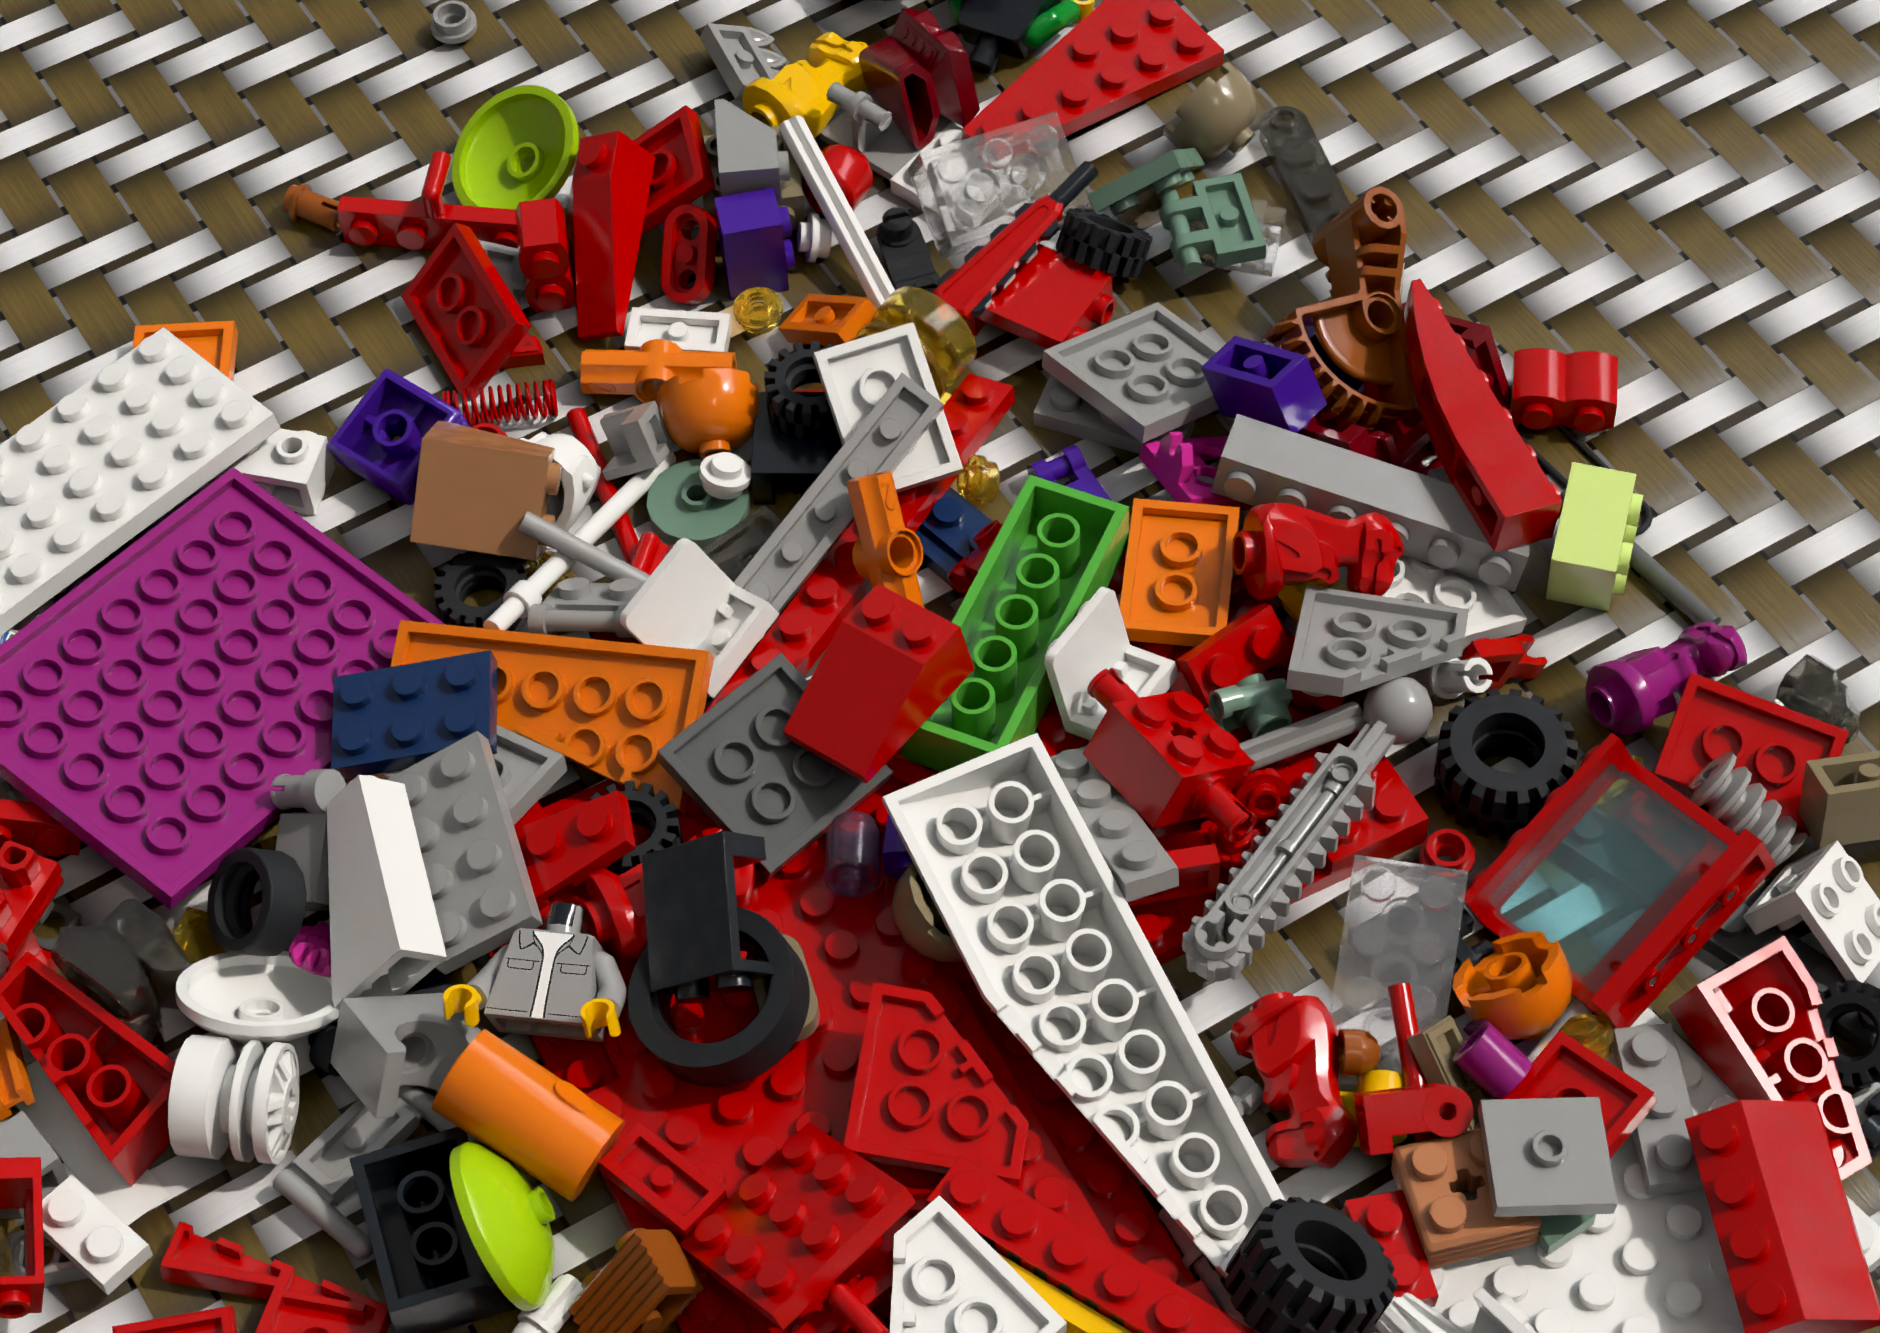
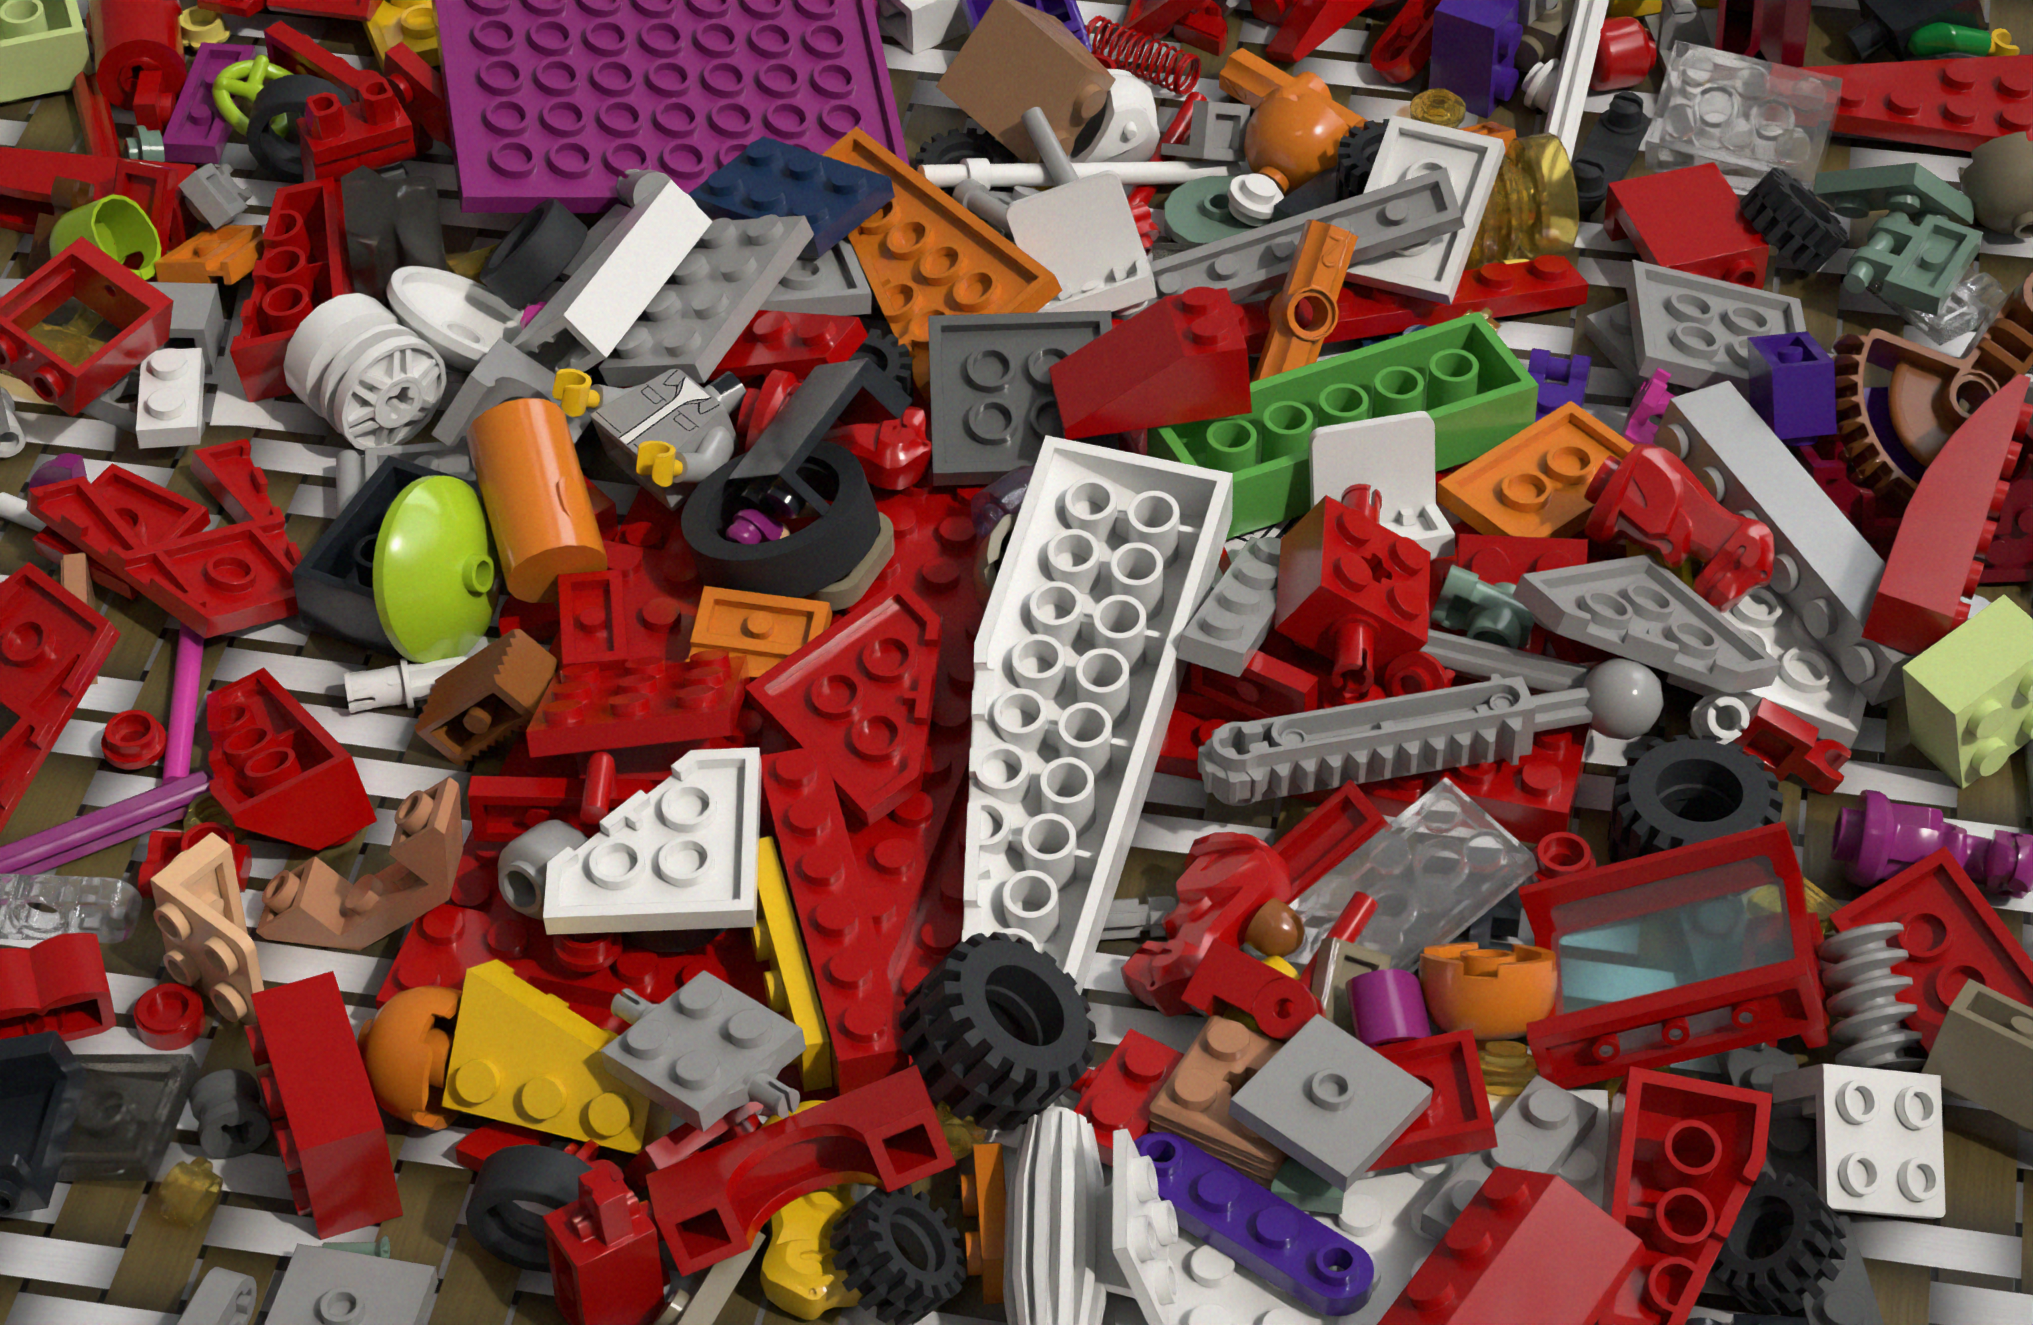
camera: 40 degrees right, 10 degrees down
white plate [624,307,733,352] -> none
red sword [932,161,1099,322] -> none
none -> red tile [499,594,560,642]
none -> orange plate [685,586,832,684]
none -> magenta arm [725,509,790,544]
none -> dark purple plate [1134,1132,1374,1316]
none -> red tile [1271,779,1395,914]

